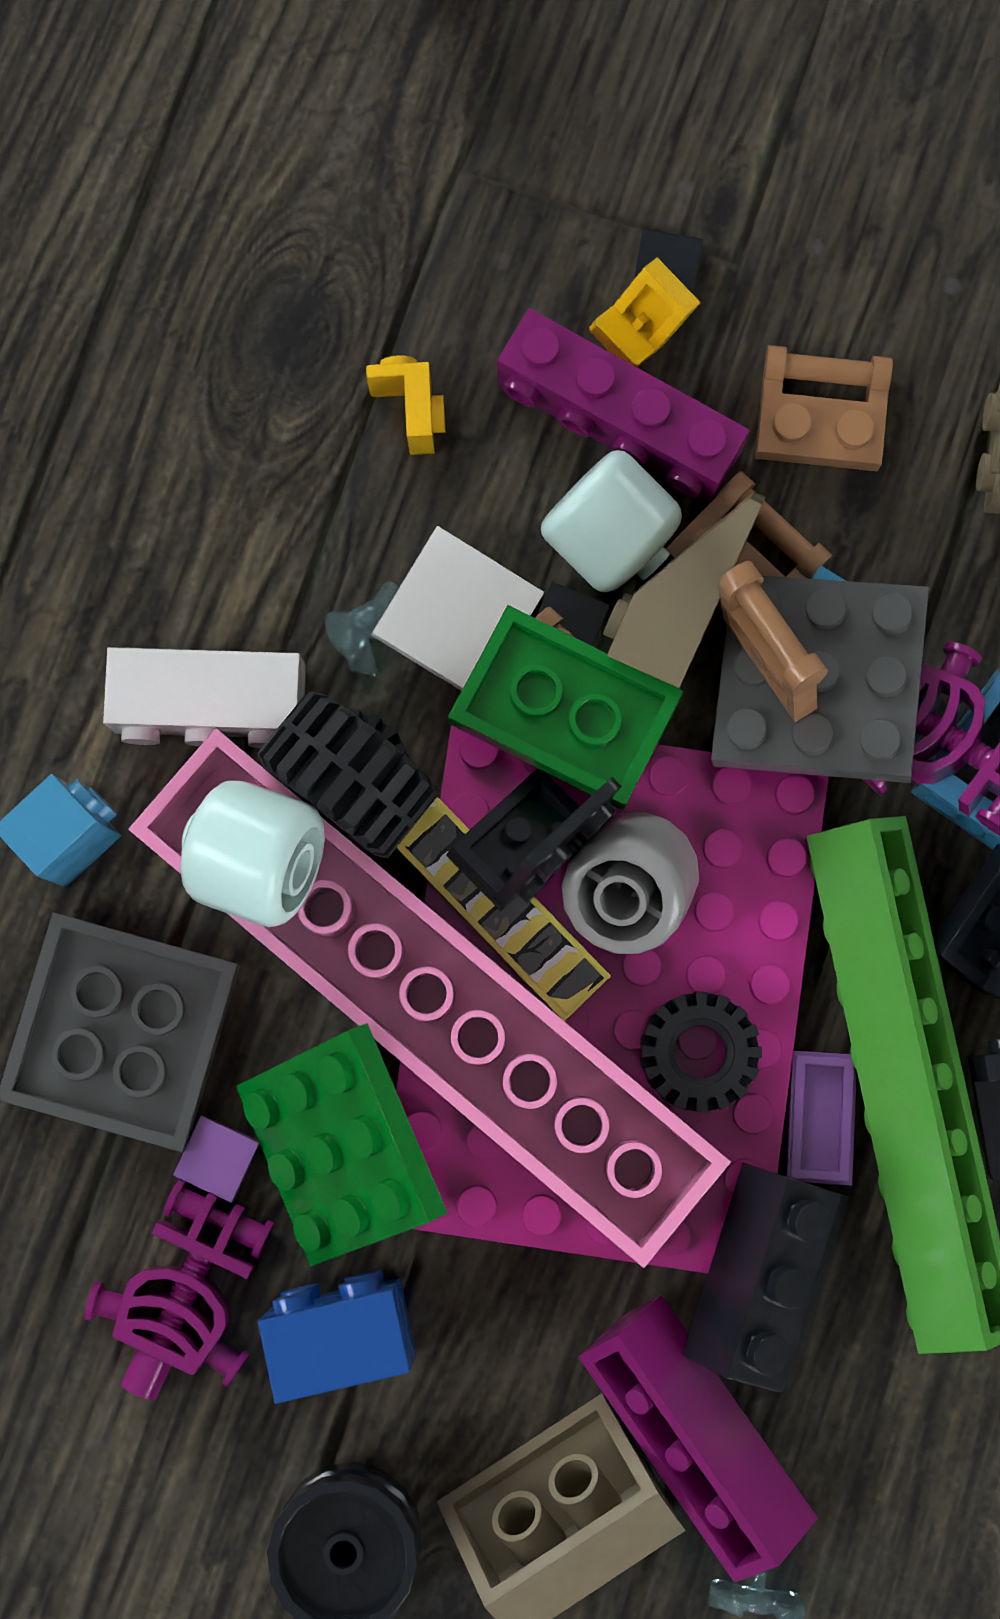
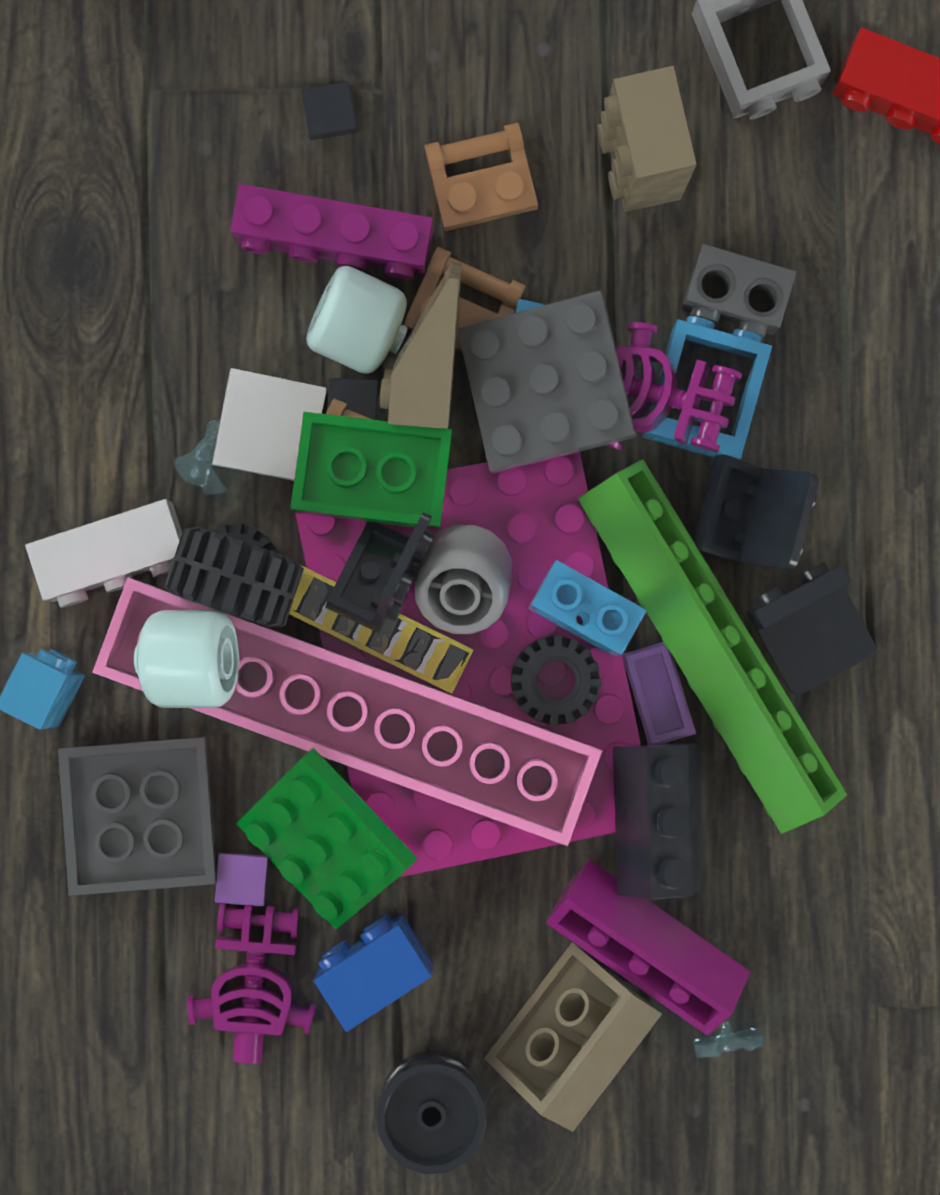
camera: 30 degrees left, 5 degrees up
yellow bracket [366,356,445,455] -> none
yellow bracket [589,257,701,368] -> none
medium nougat plate [718,561,828,722] -> none
none -> dark azure window [527,560,647,656]

